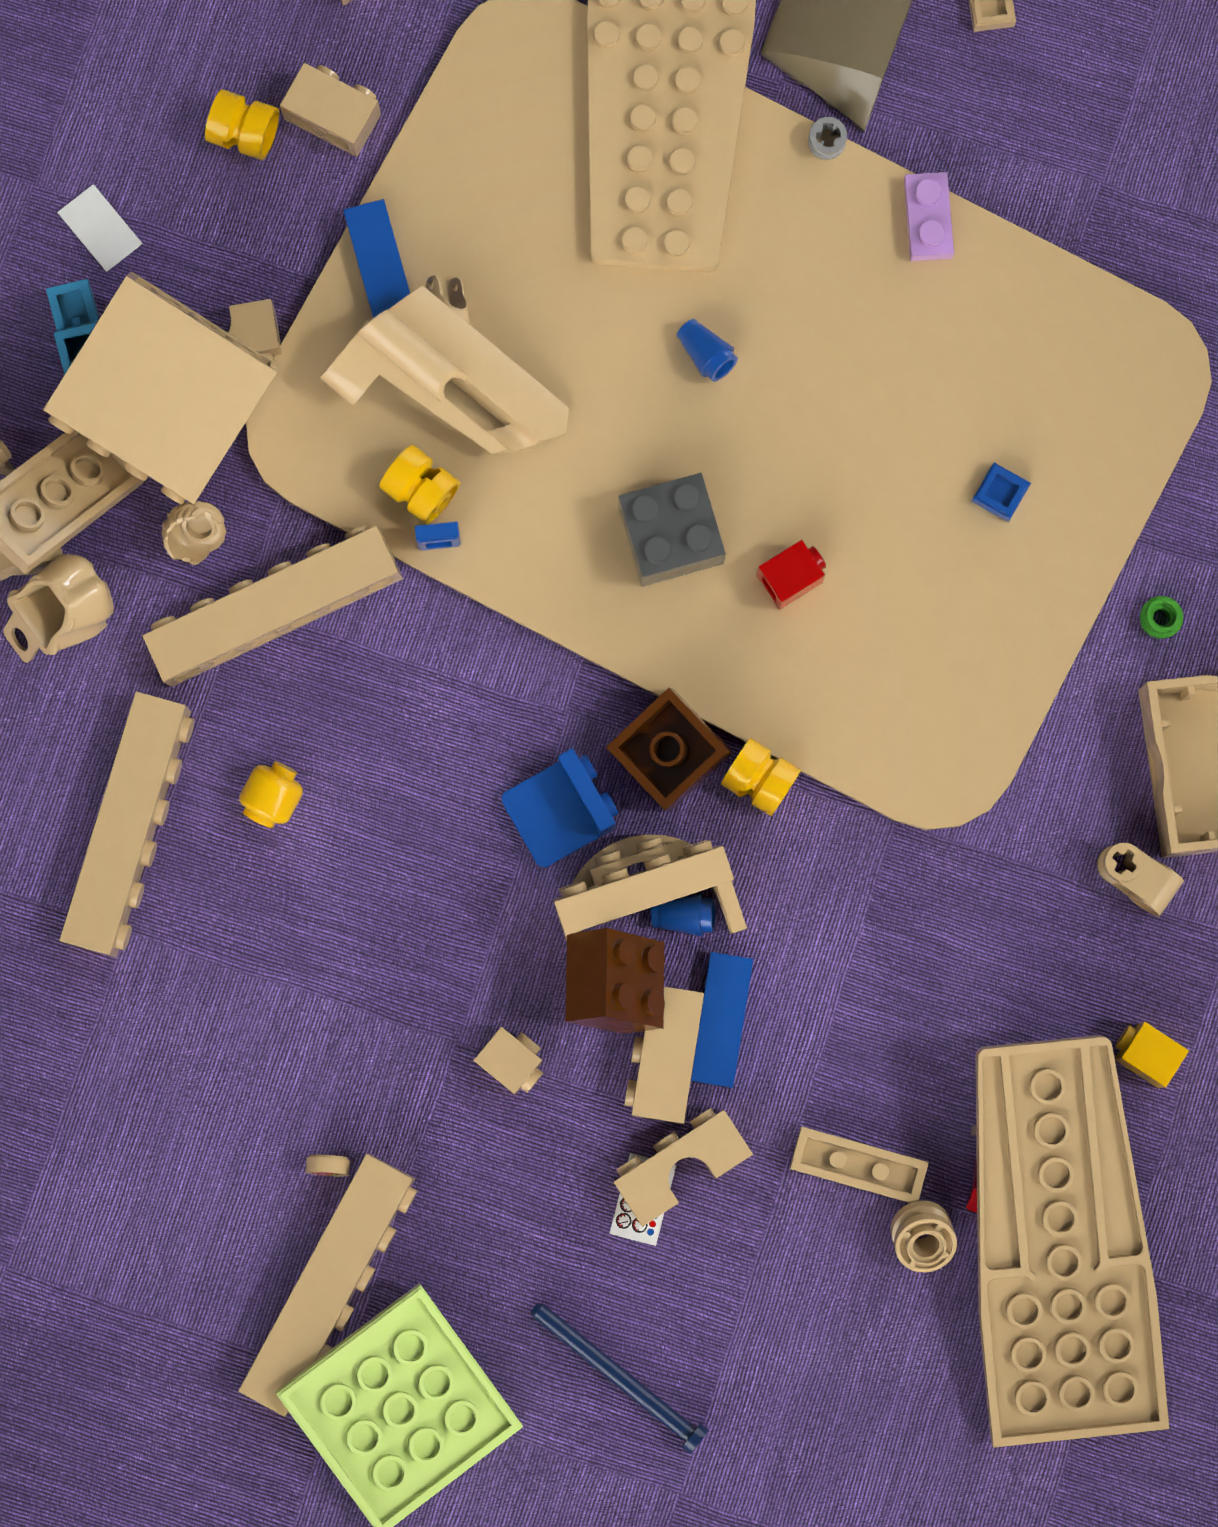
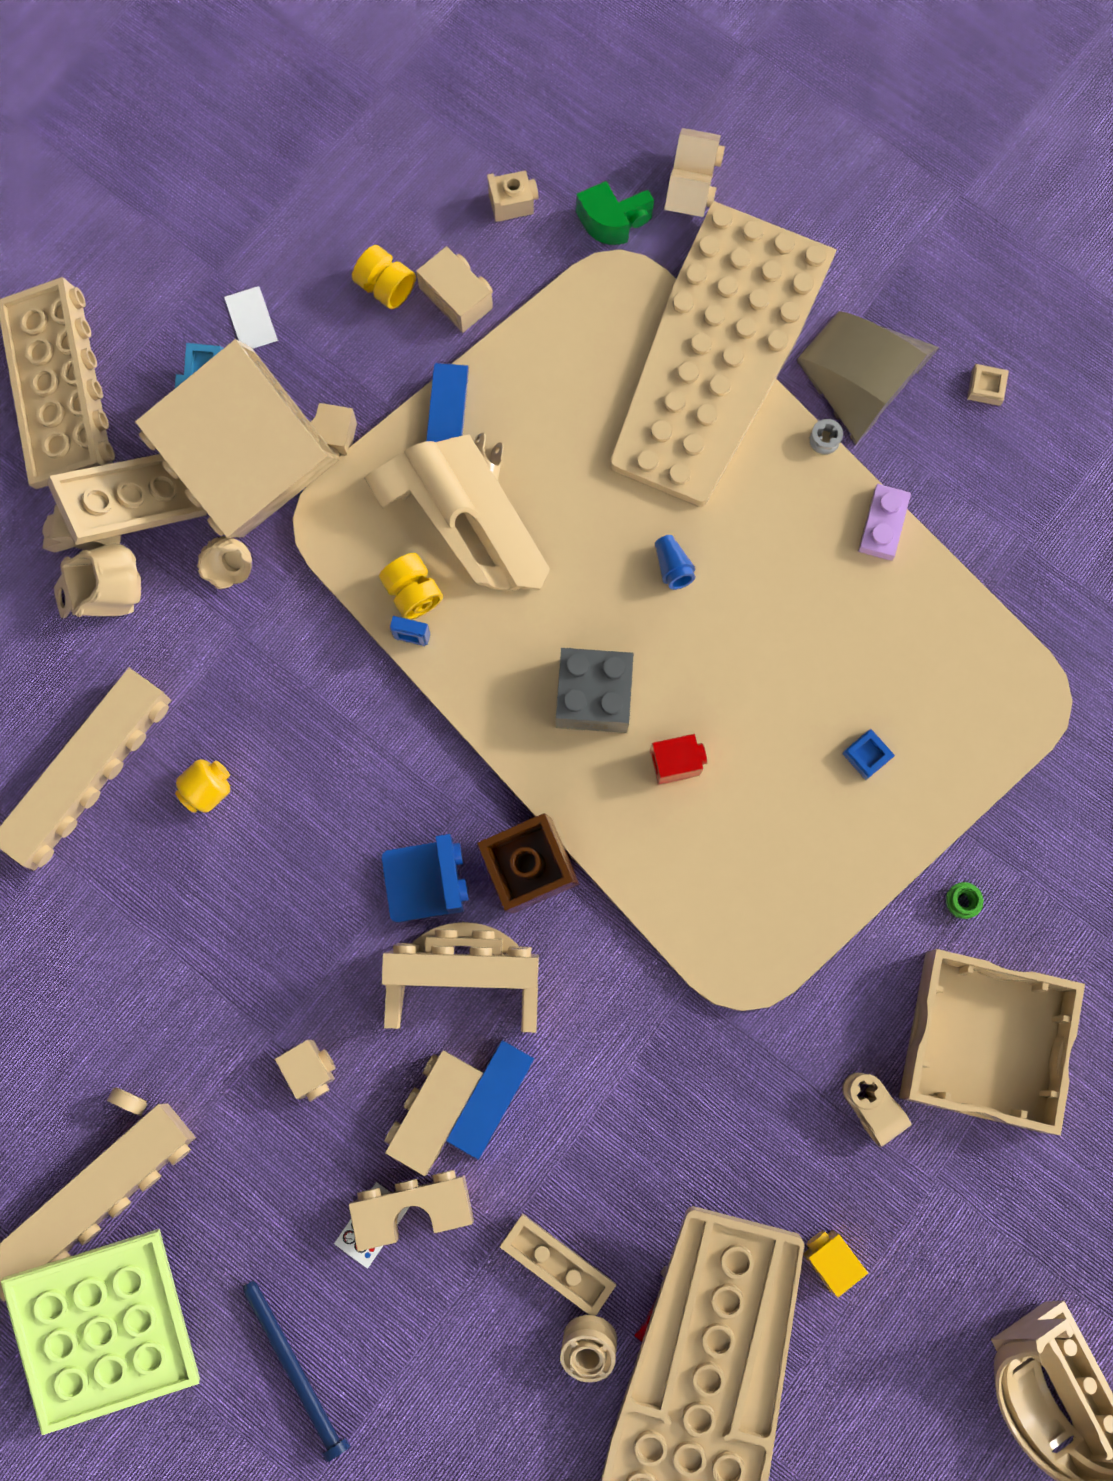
camera: 20 degrees right, 5 degrees down
tan brick [142,525,403,687] -> none
reddish brown brick [565,928,665,1034] -> none
blue cone [651,894,716,937] -> none
yellow wheel [720,737,801,817] -> none

